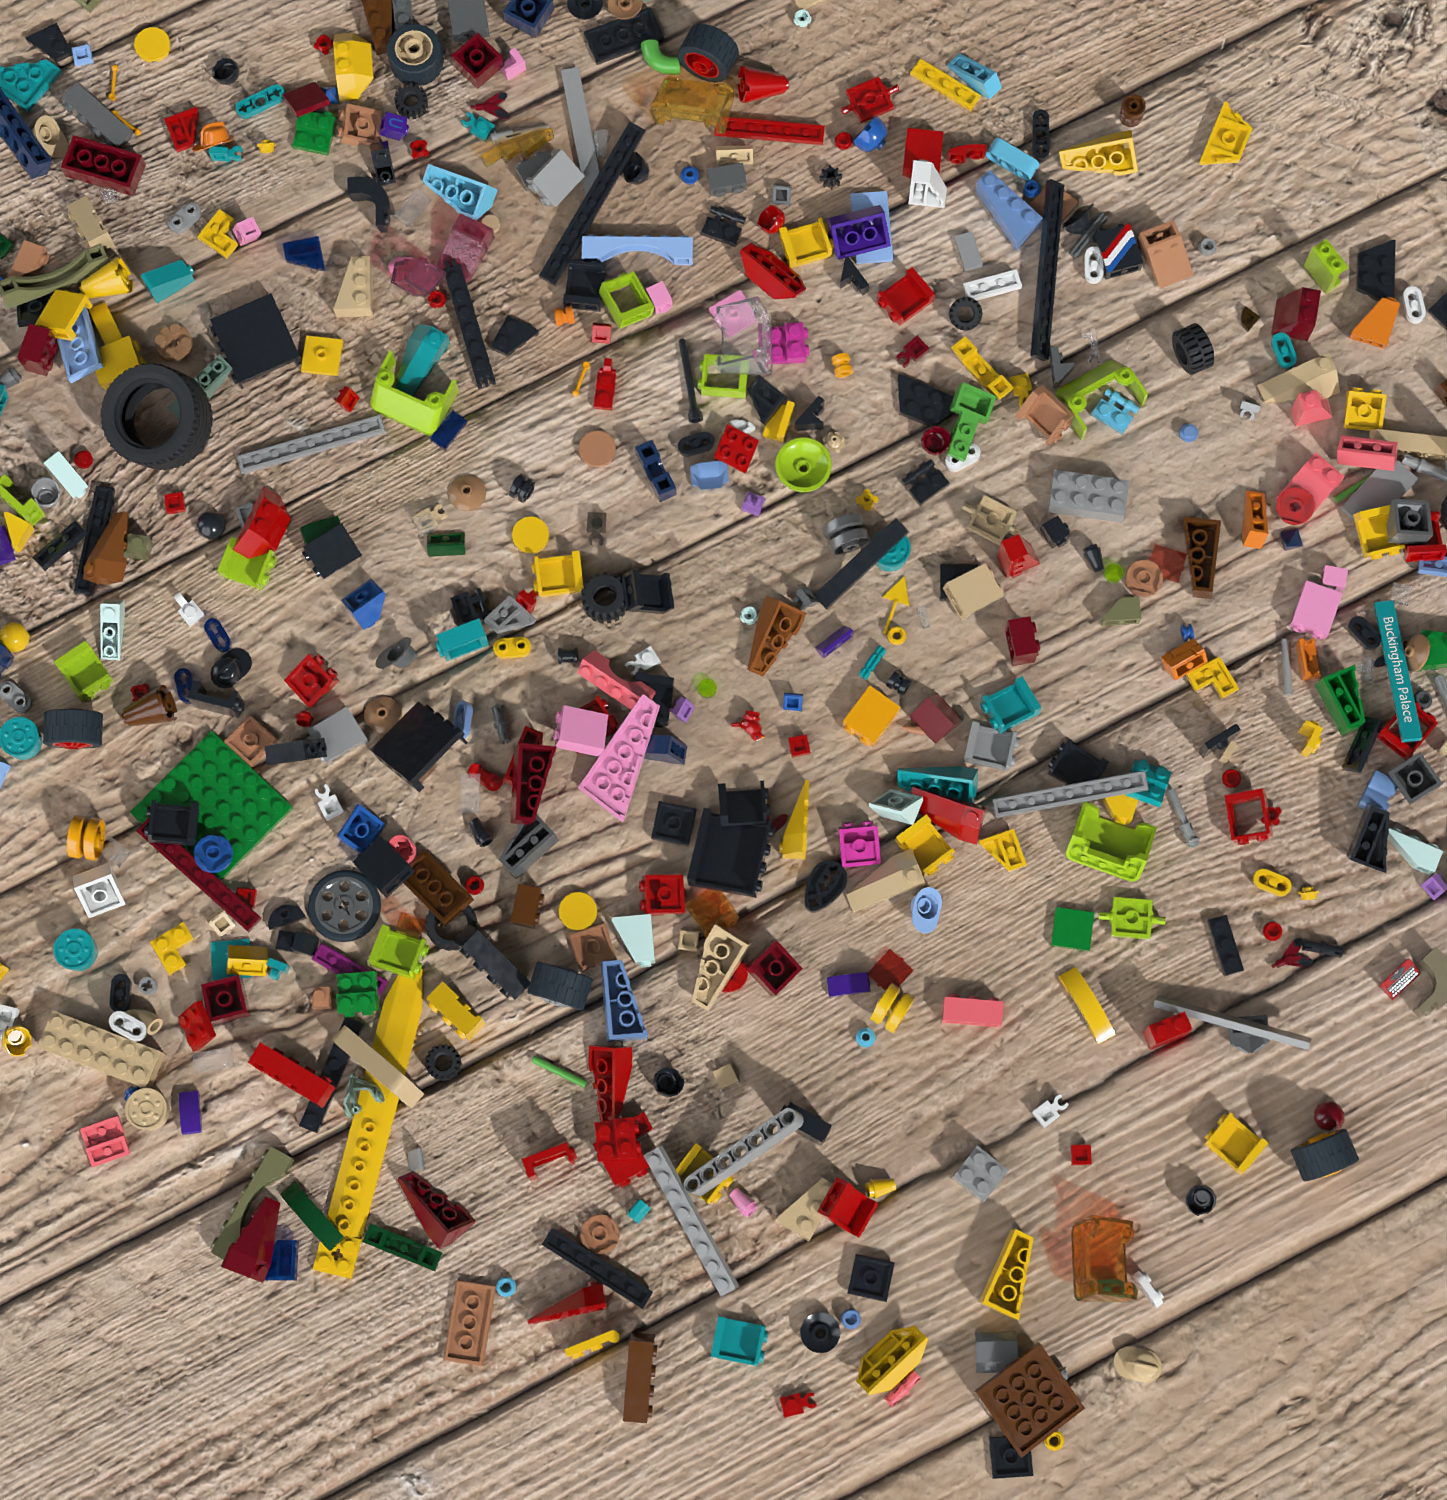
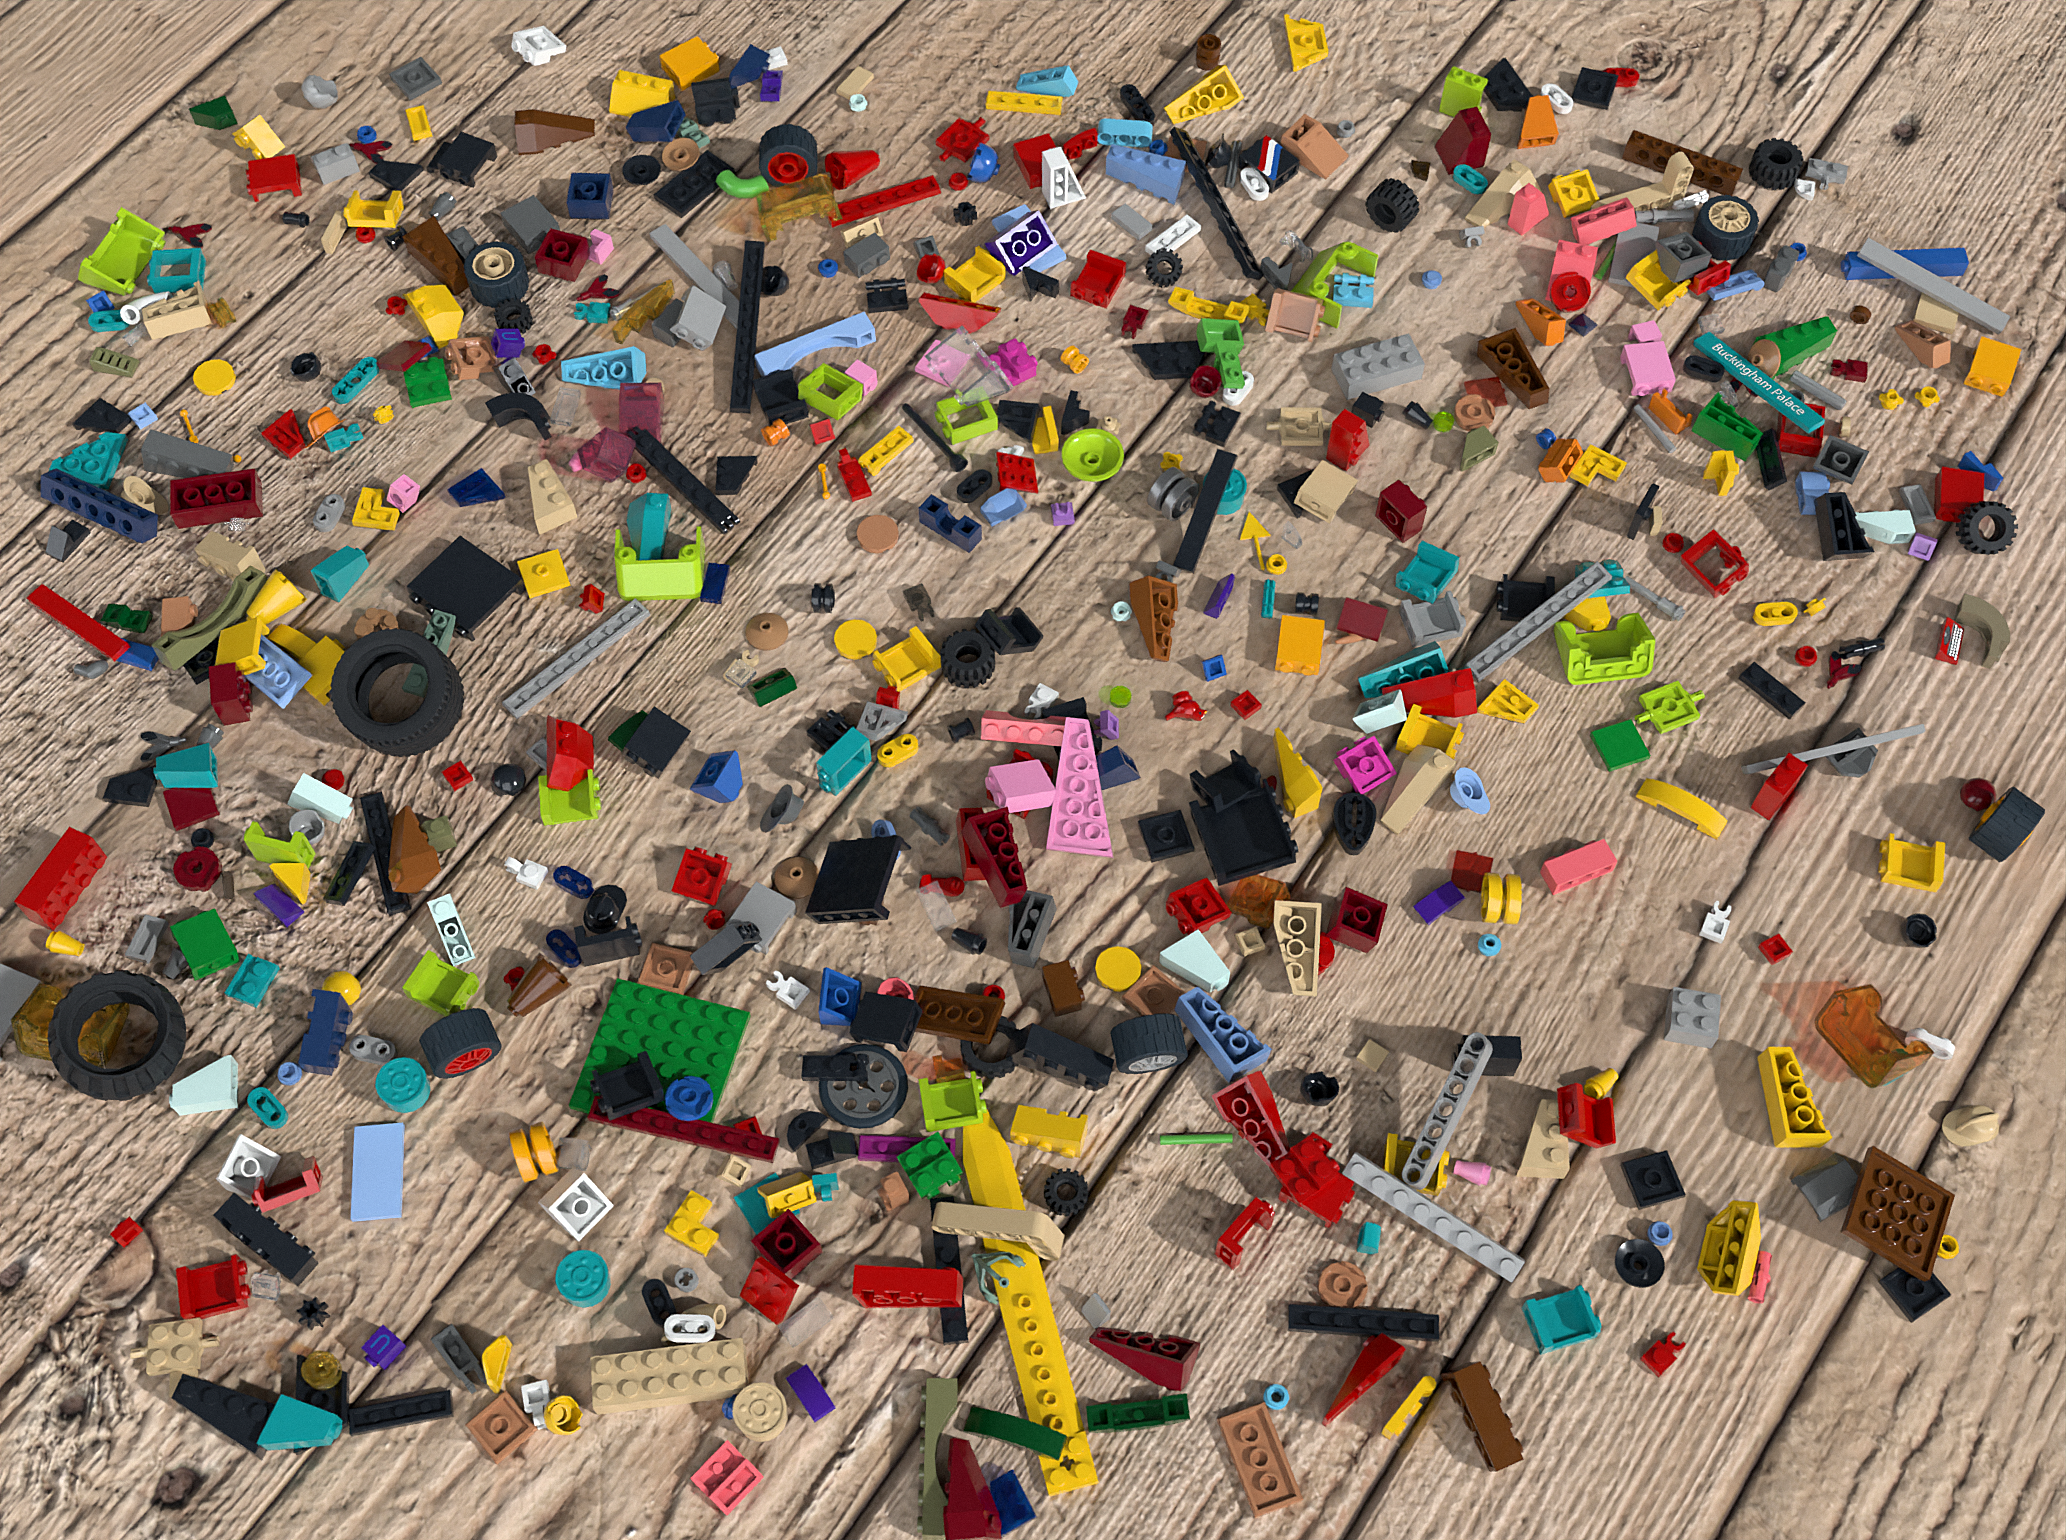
camera: 30 degrees left, 15 degrees down
none -> black plate [801,1054,869,1081]
none -> yellow plate [858,426,914,476]

